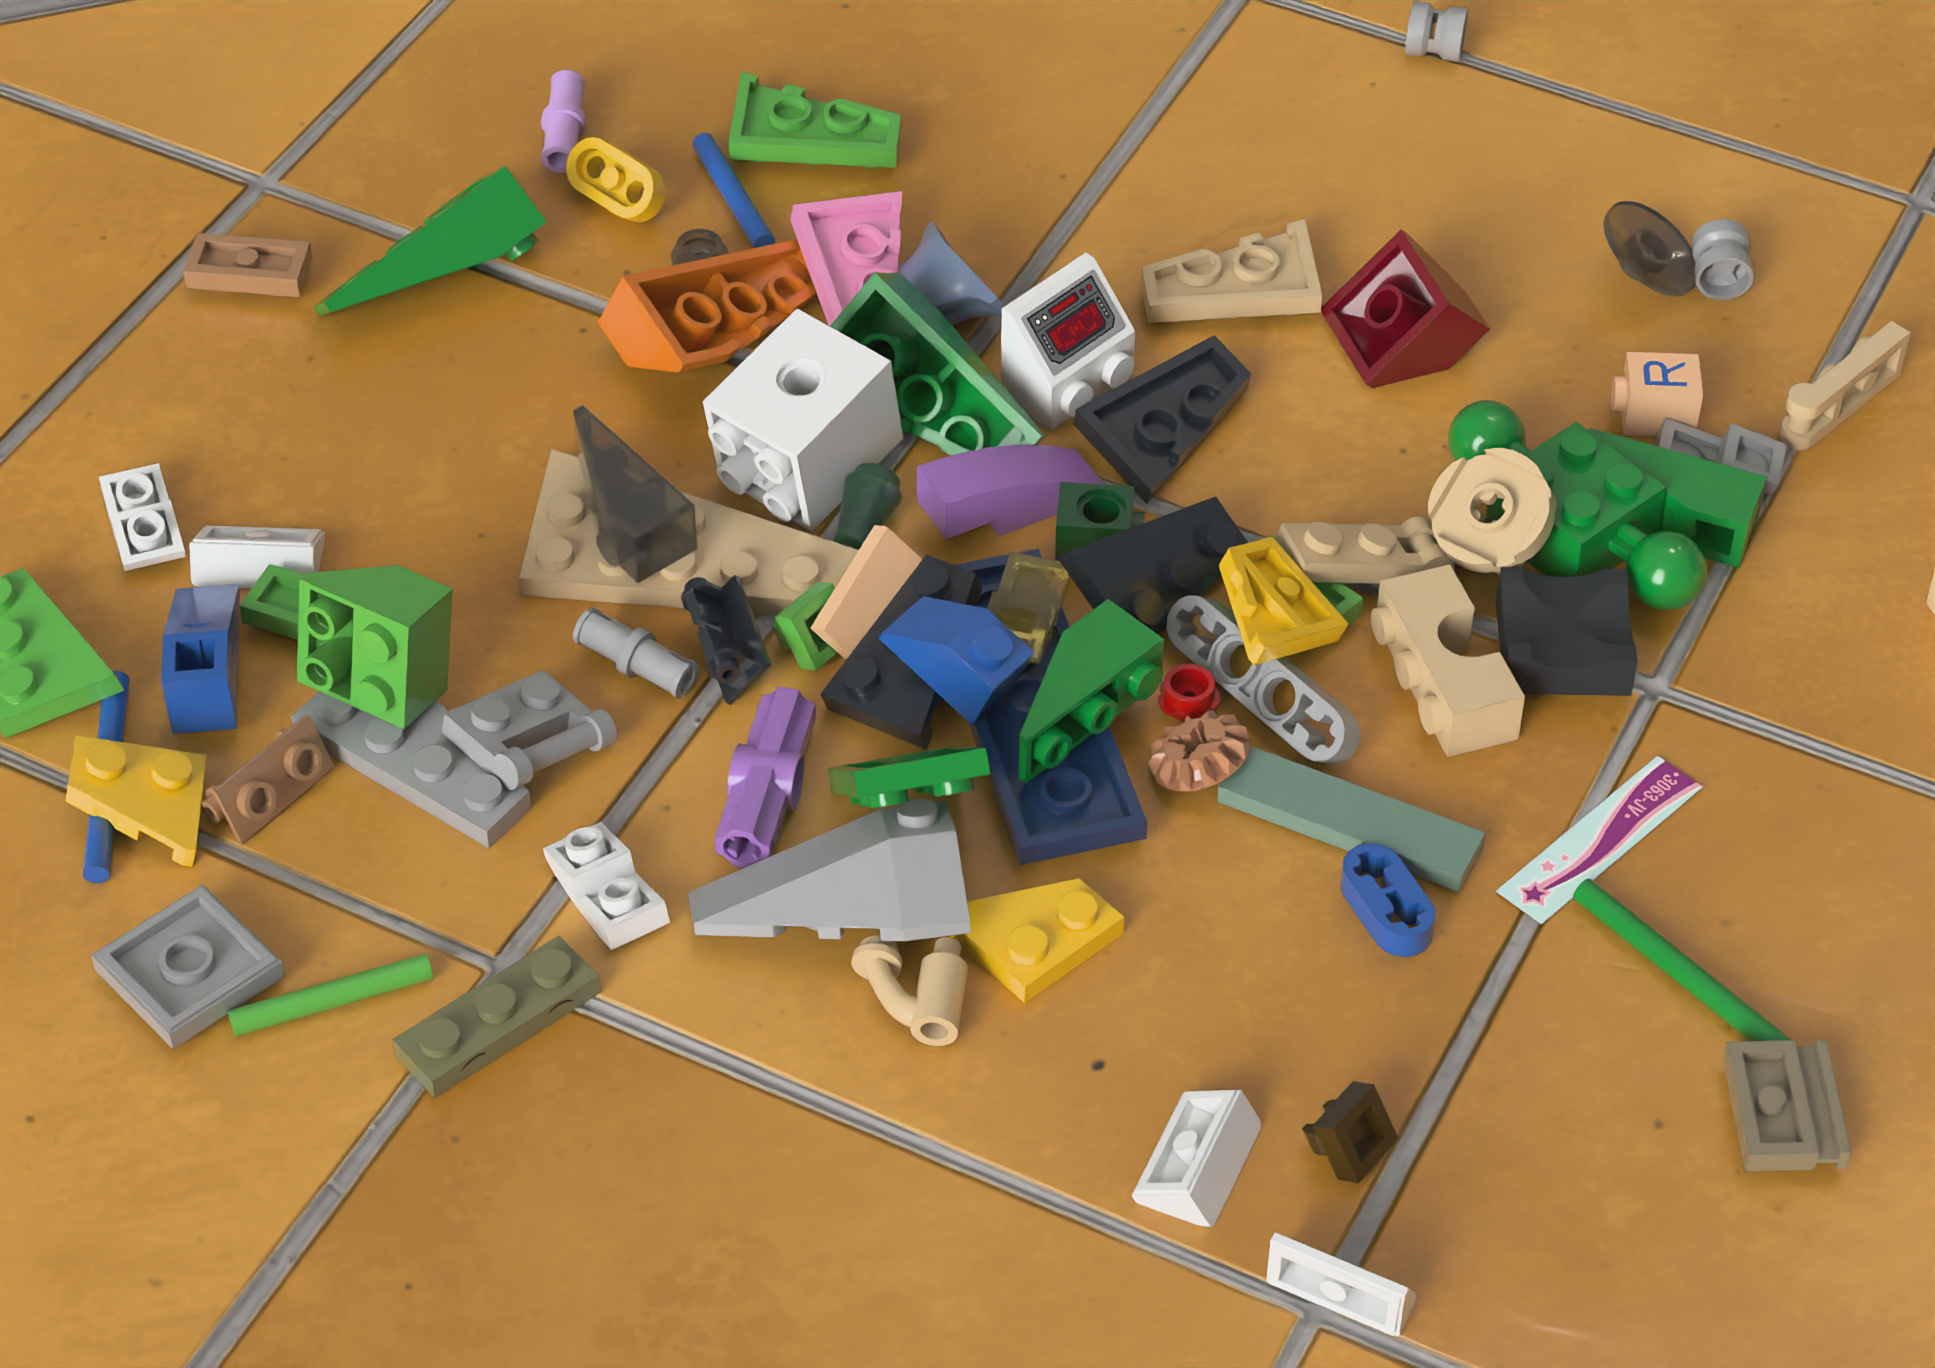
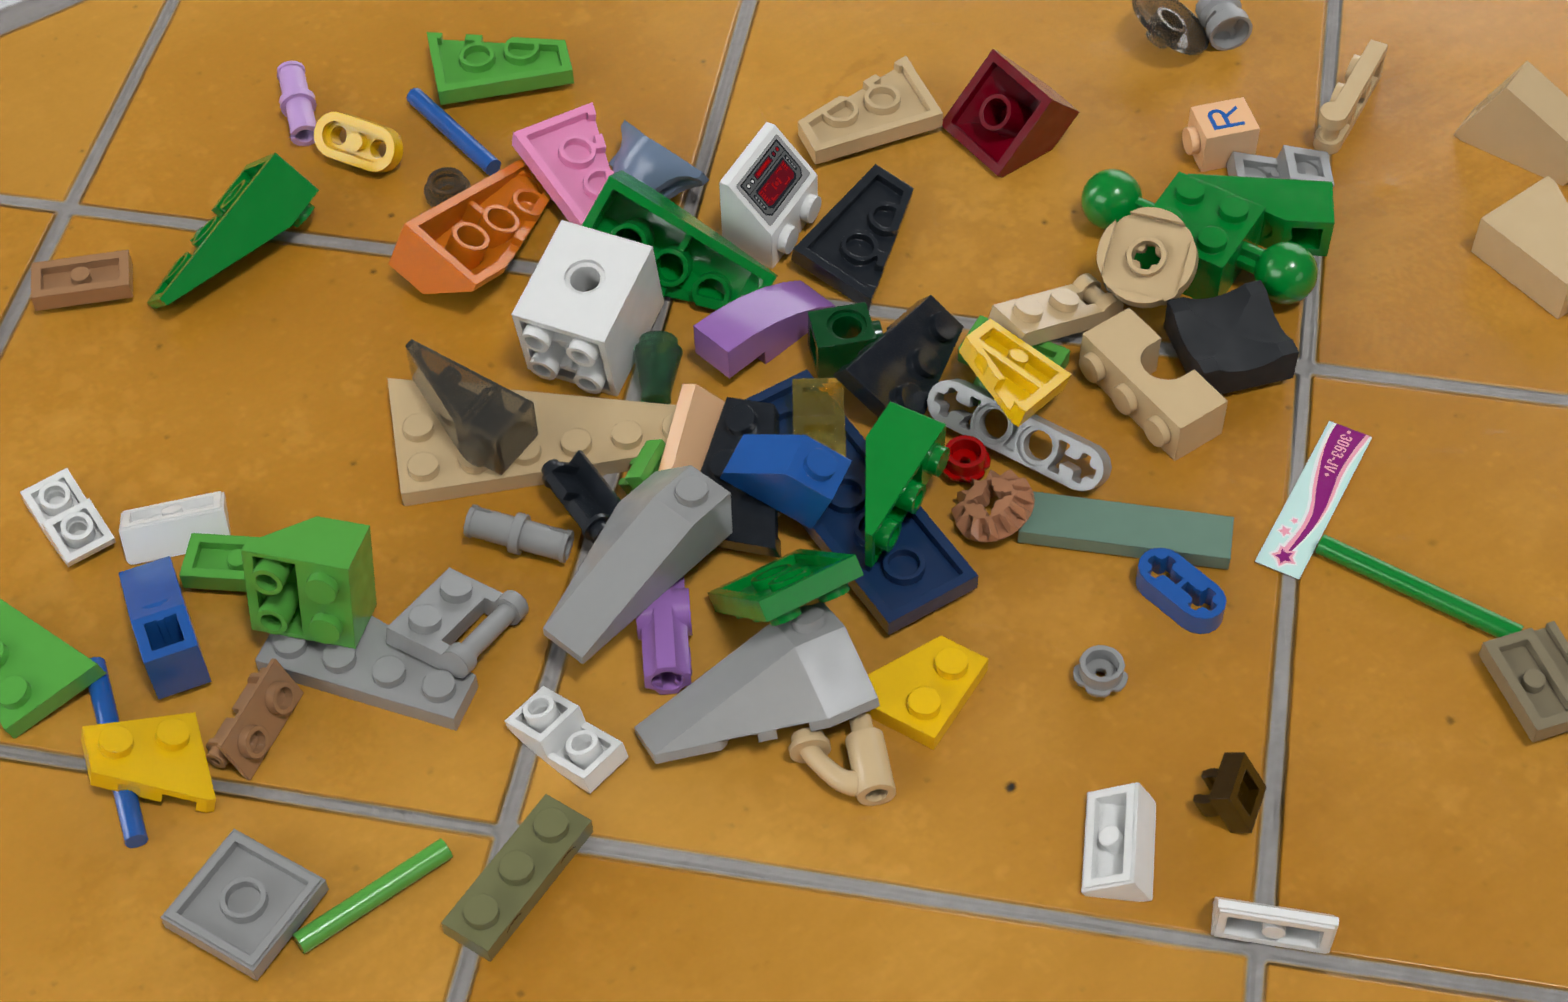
camera: 15 degrees left, 5 degrees up
none -> light grey wedge [543,465,733,664]
none -> light grey plate [1073,645,1128,697]

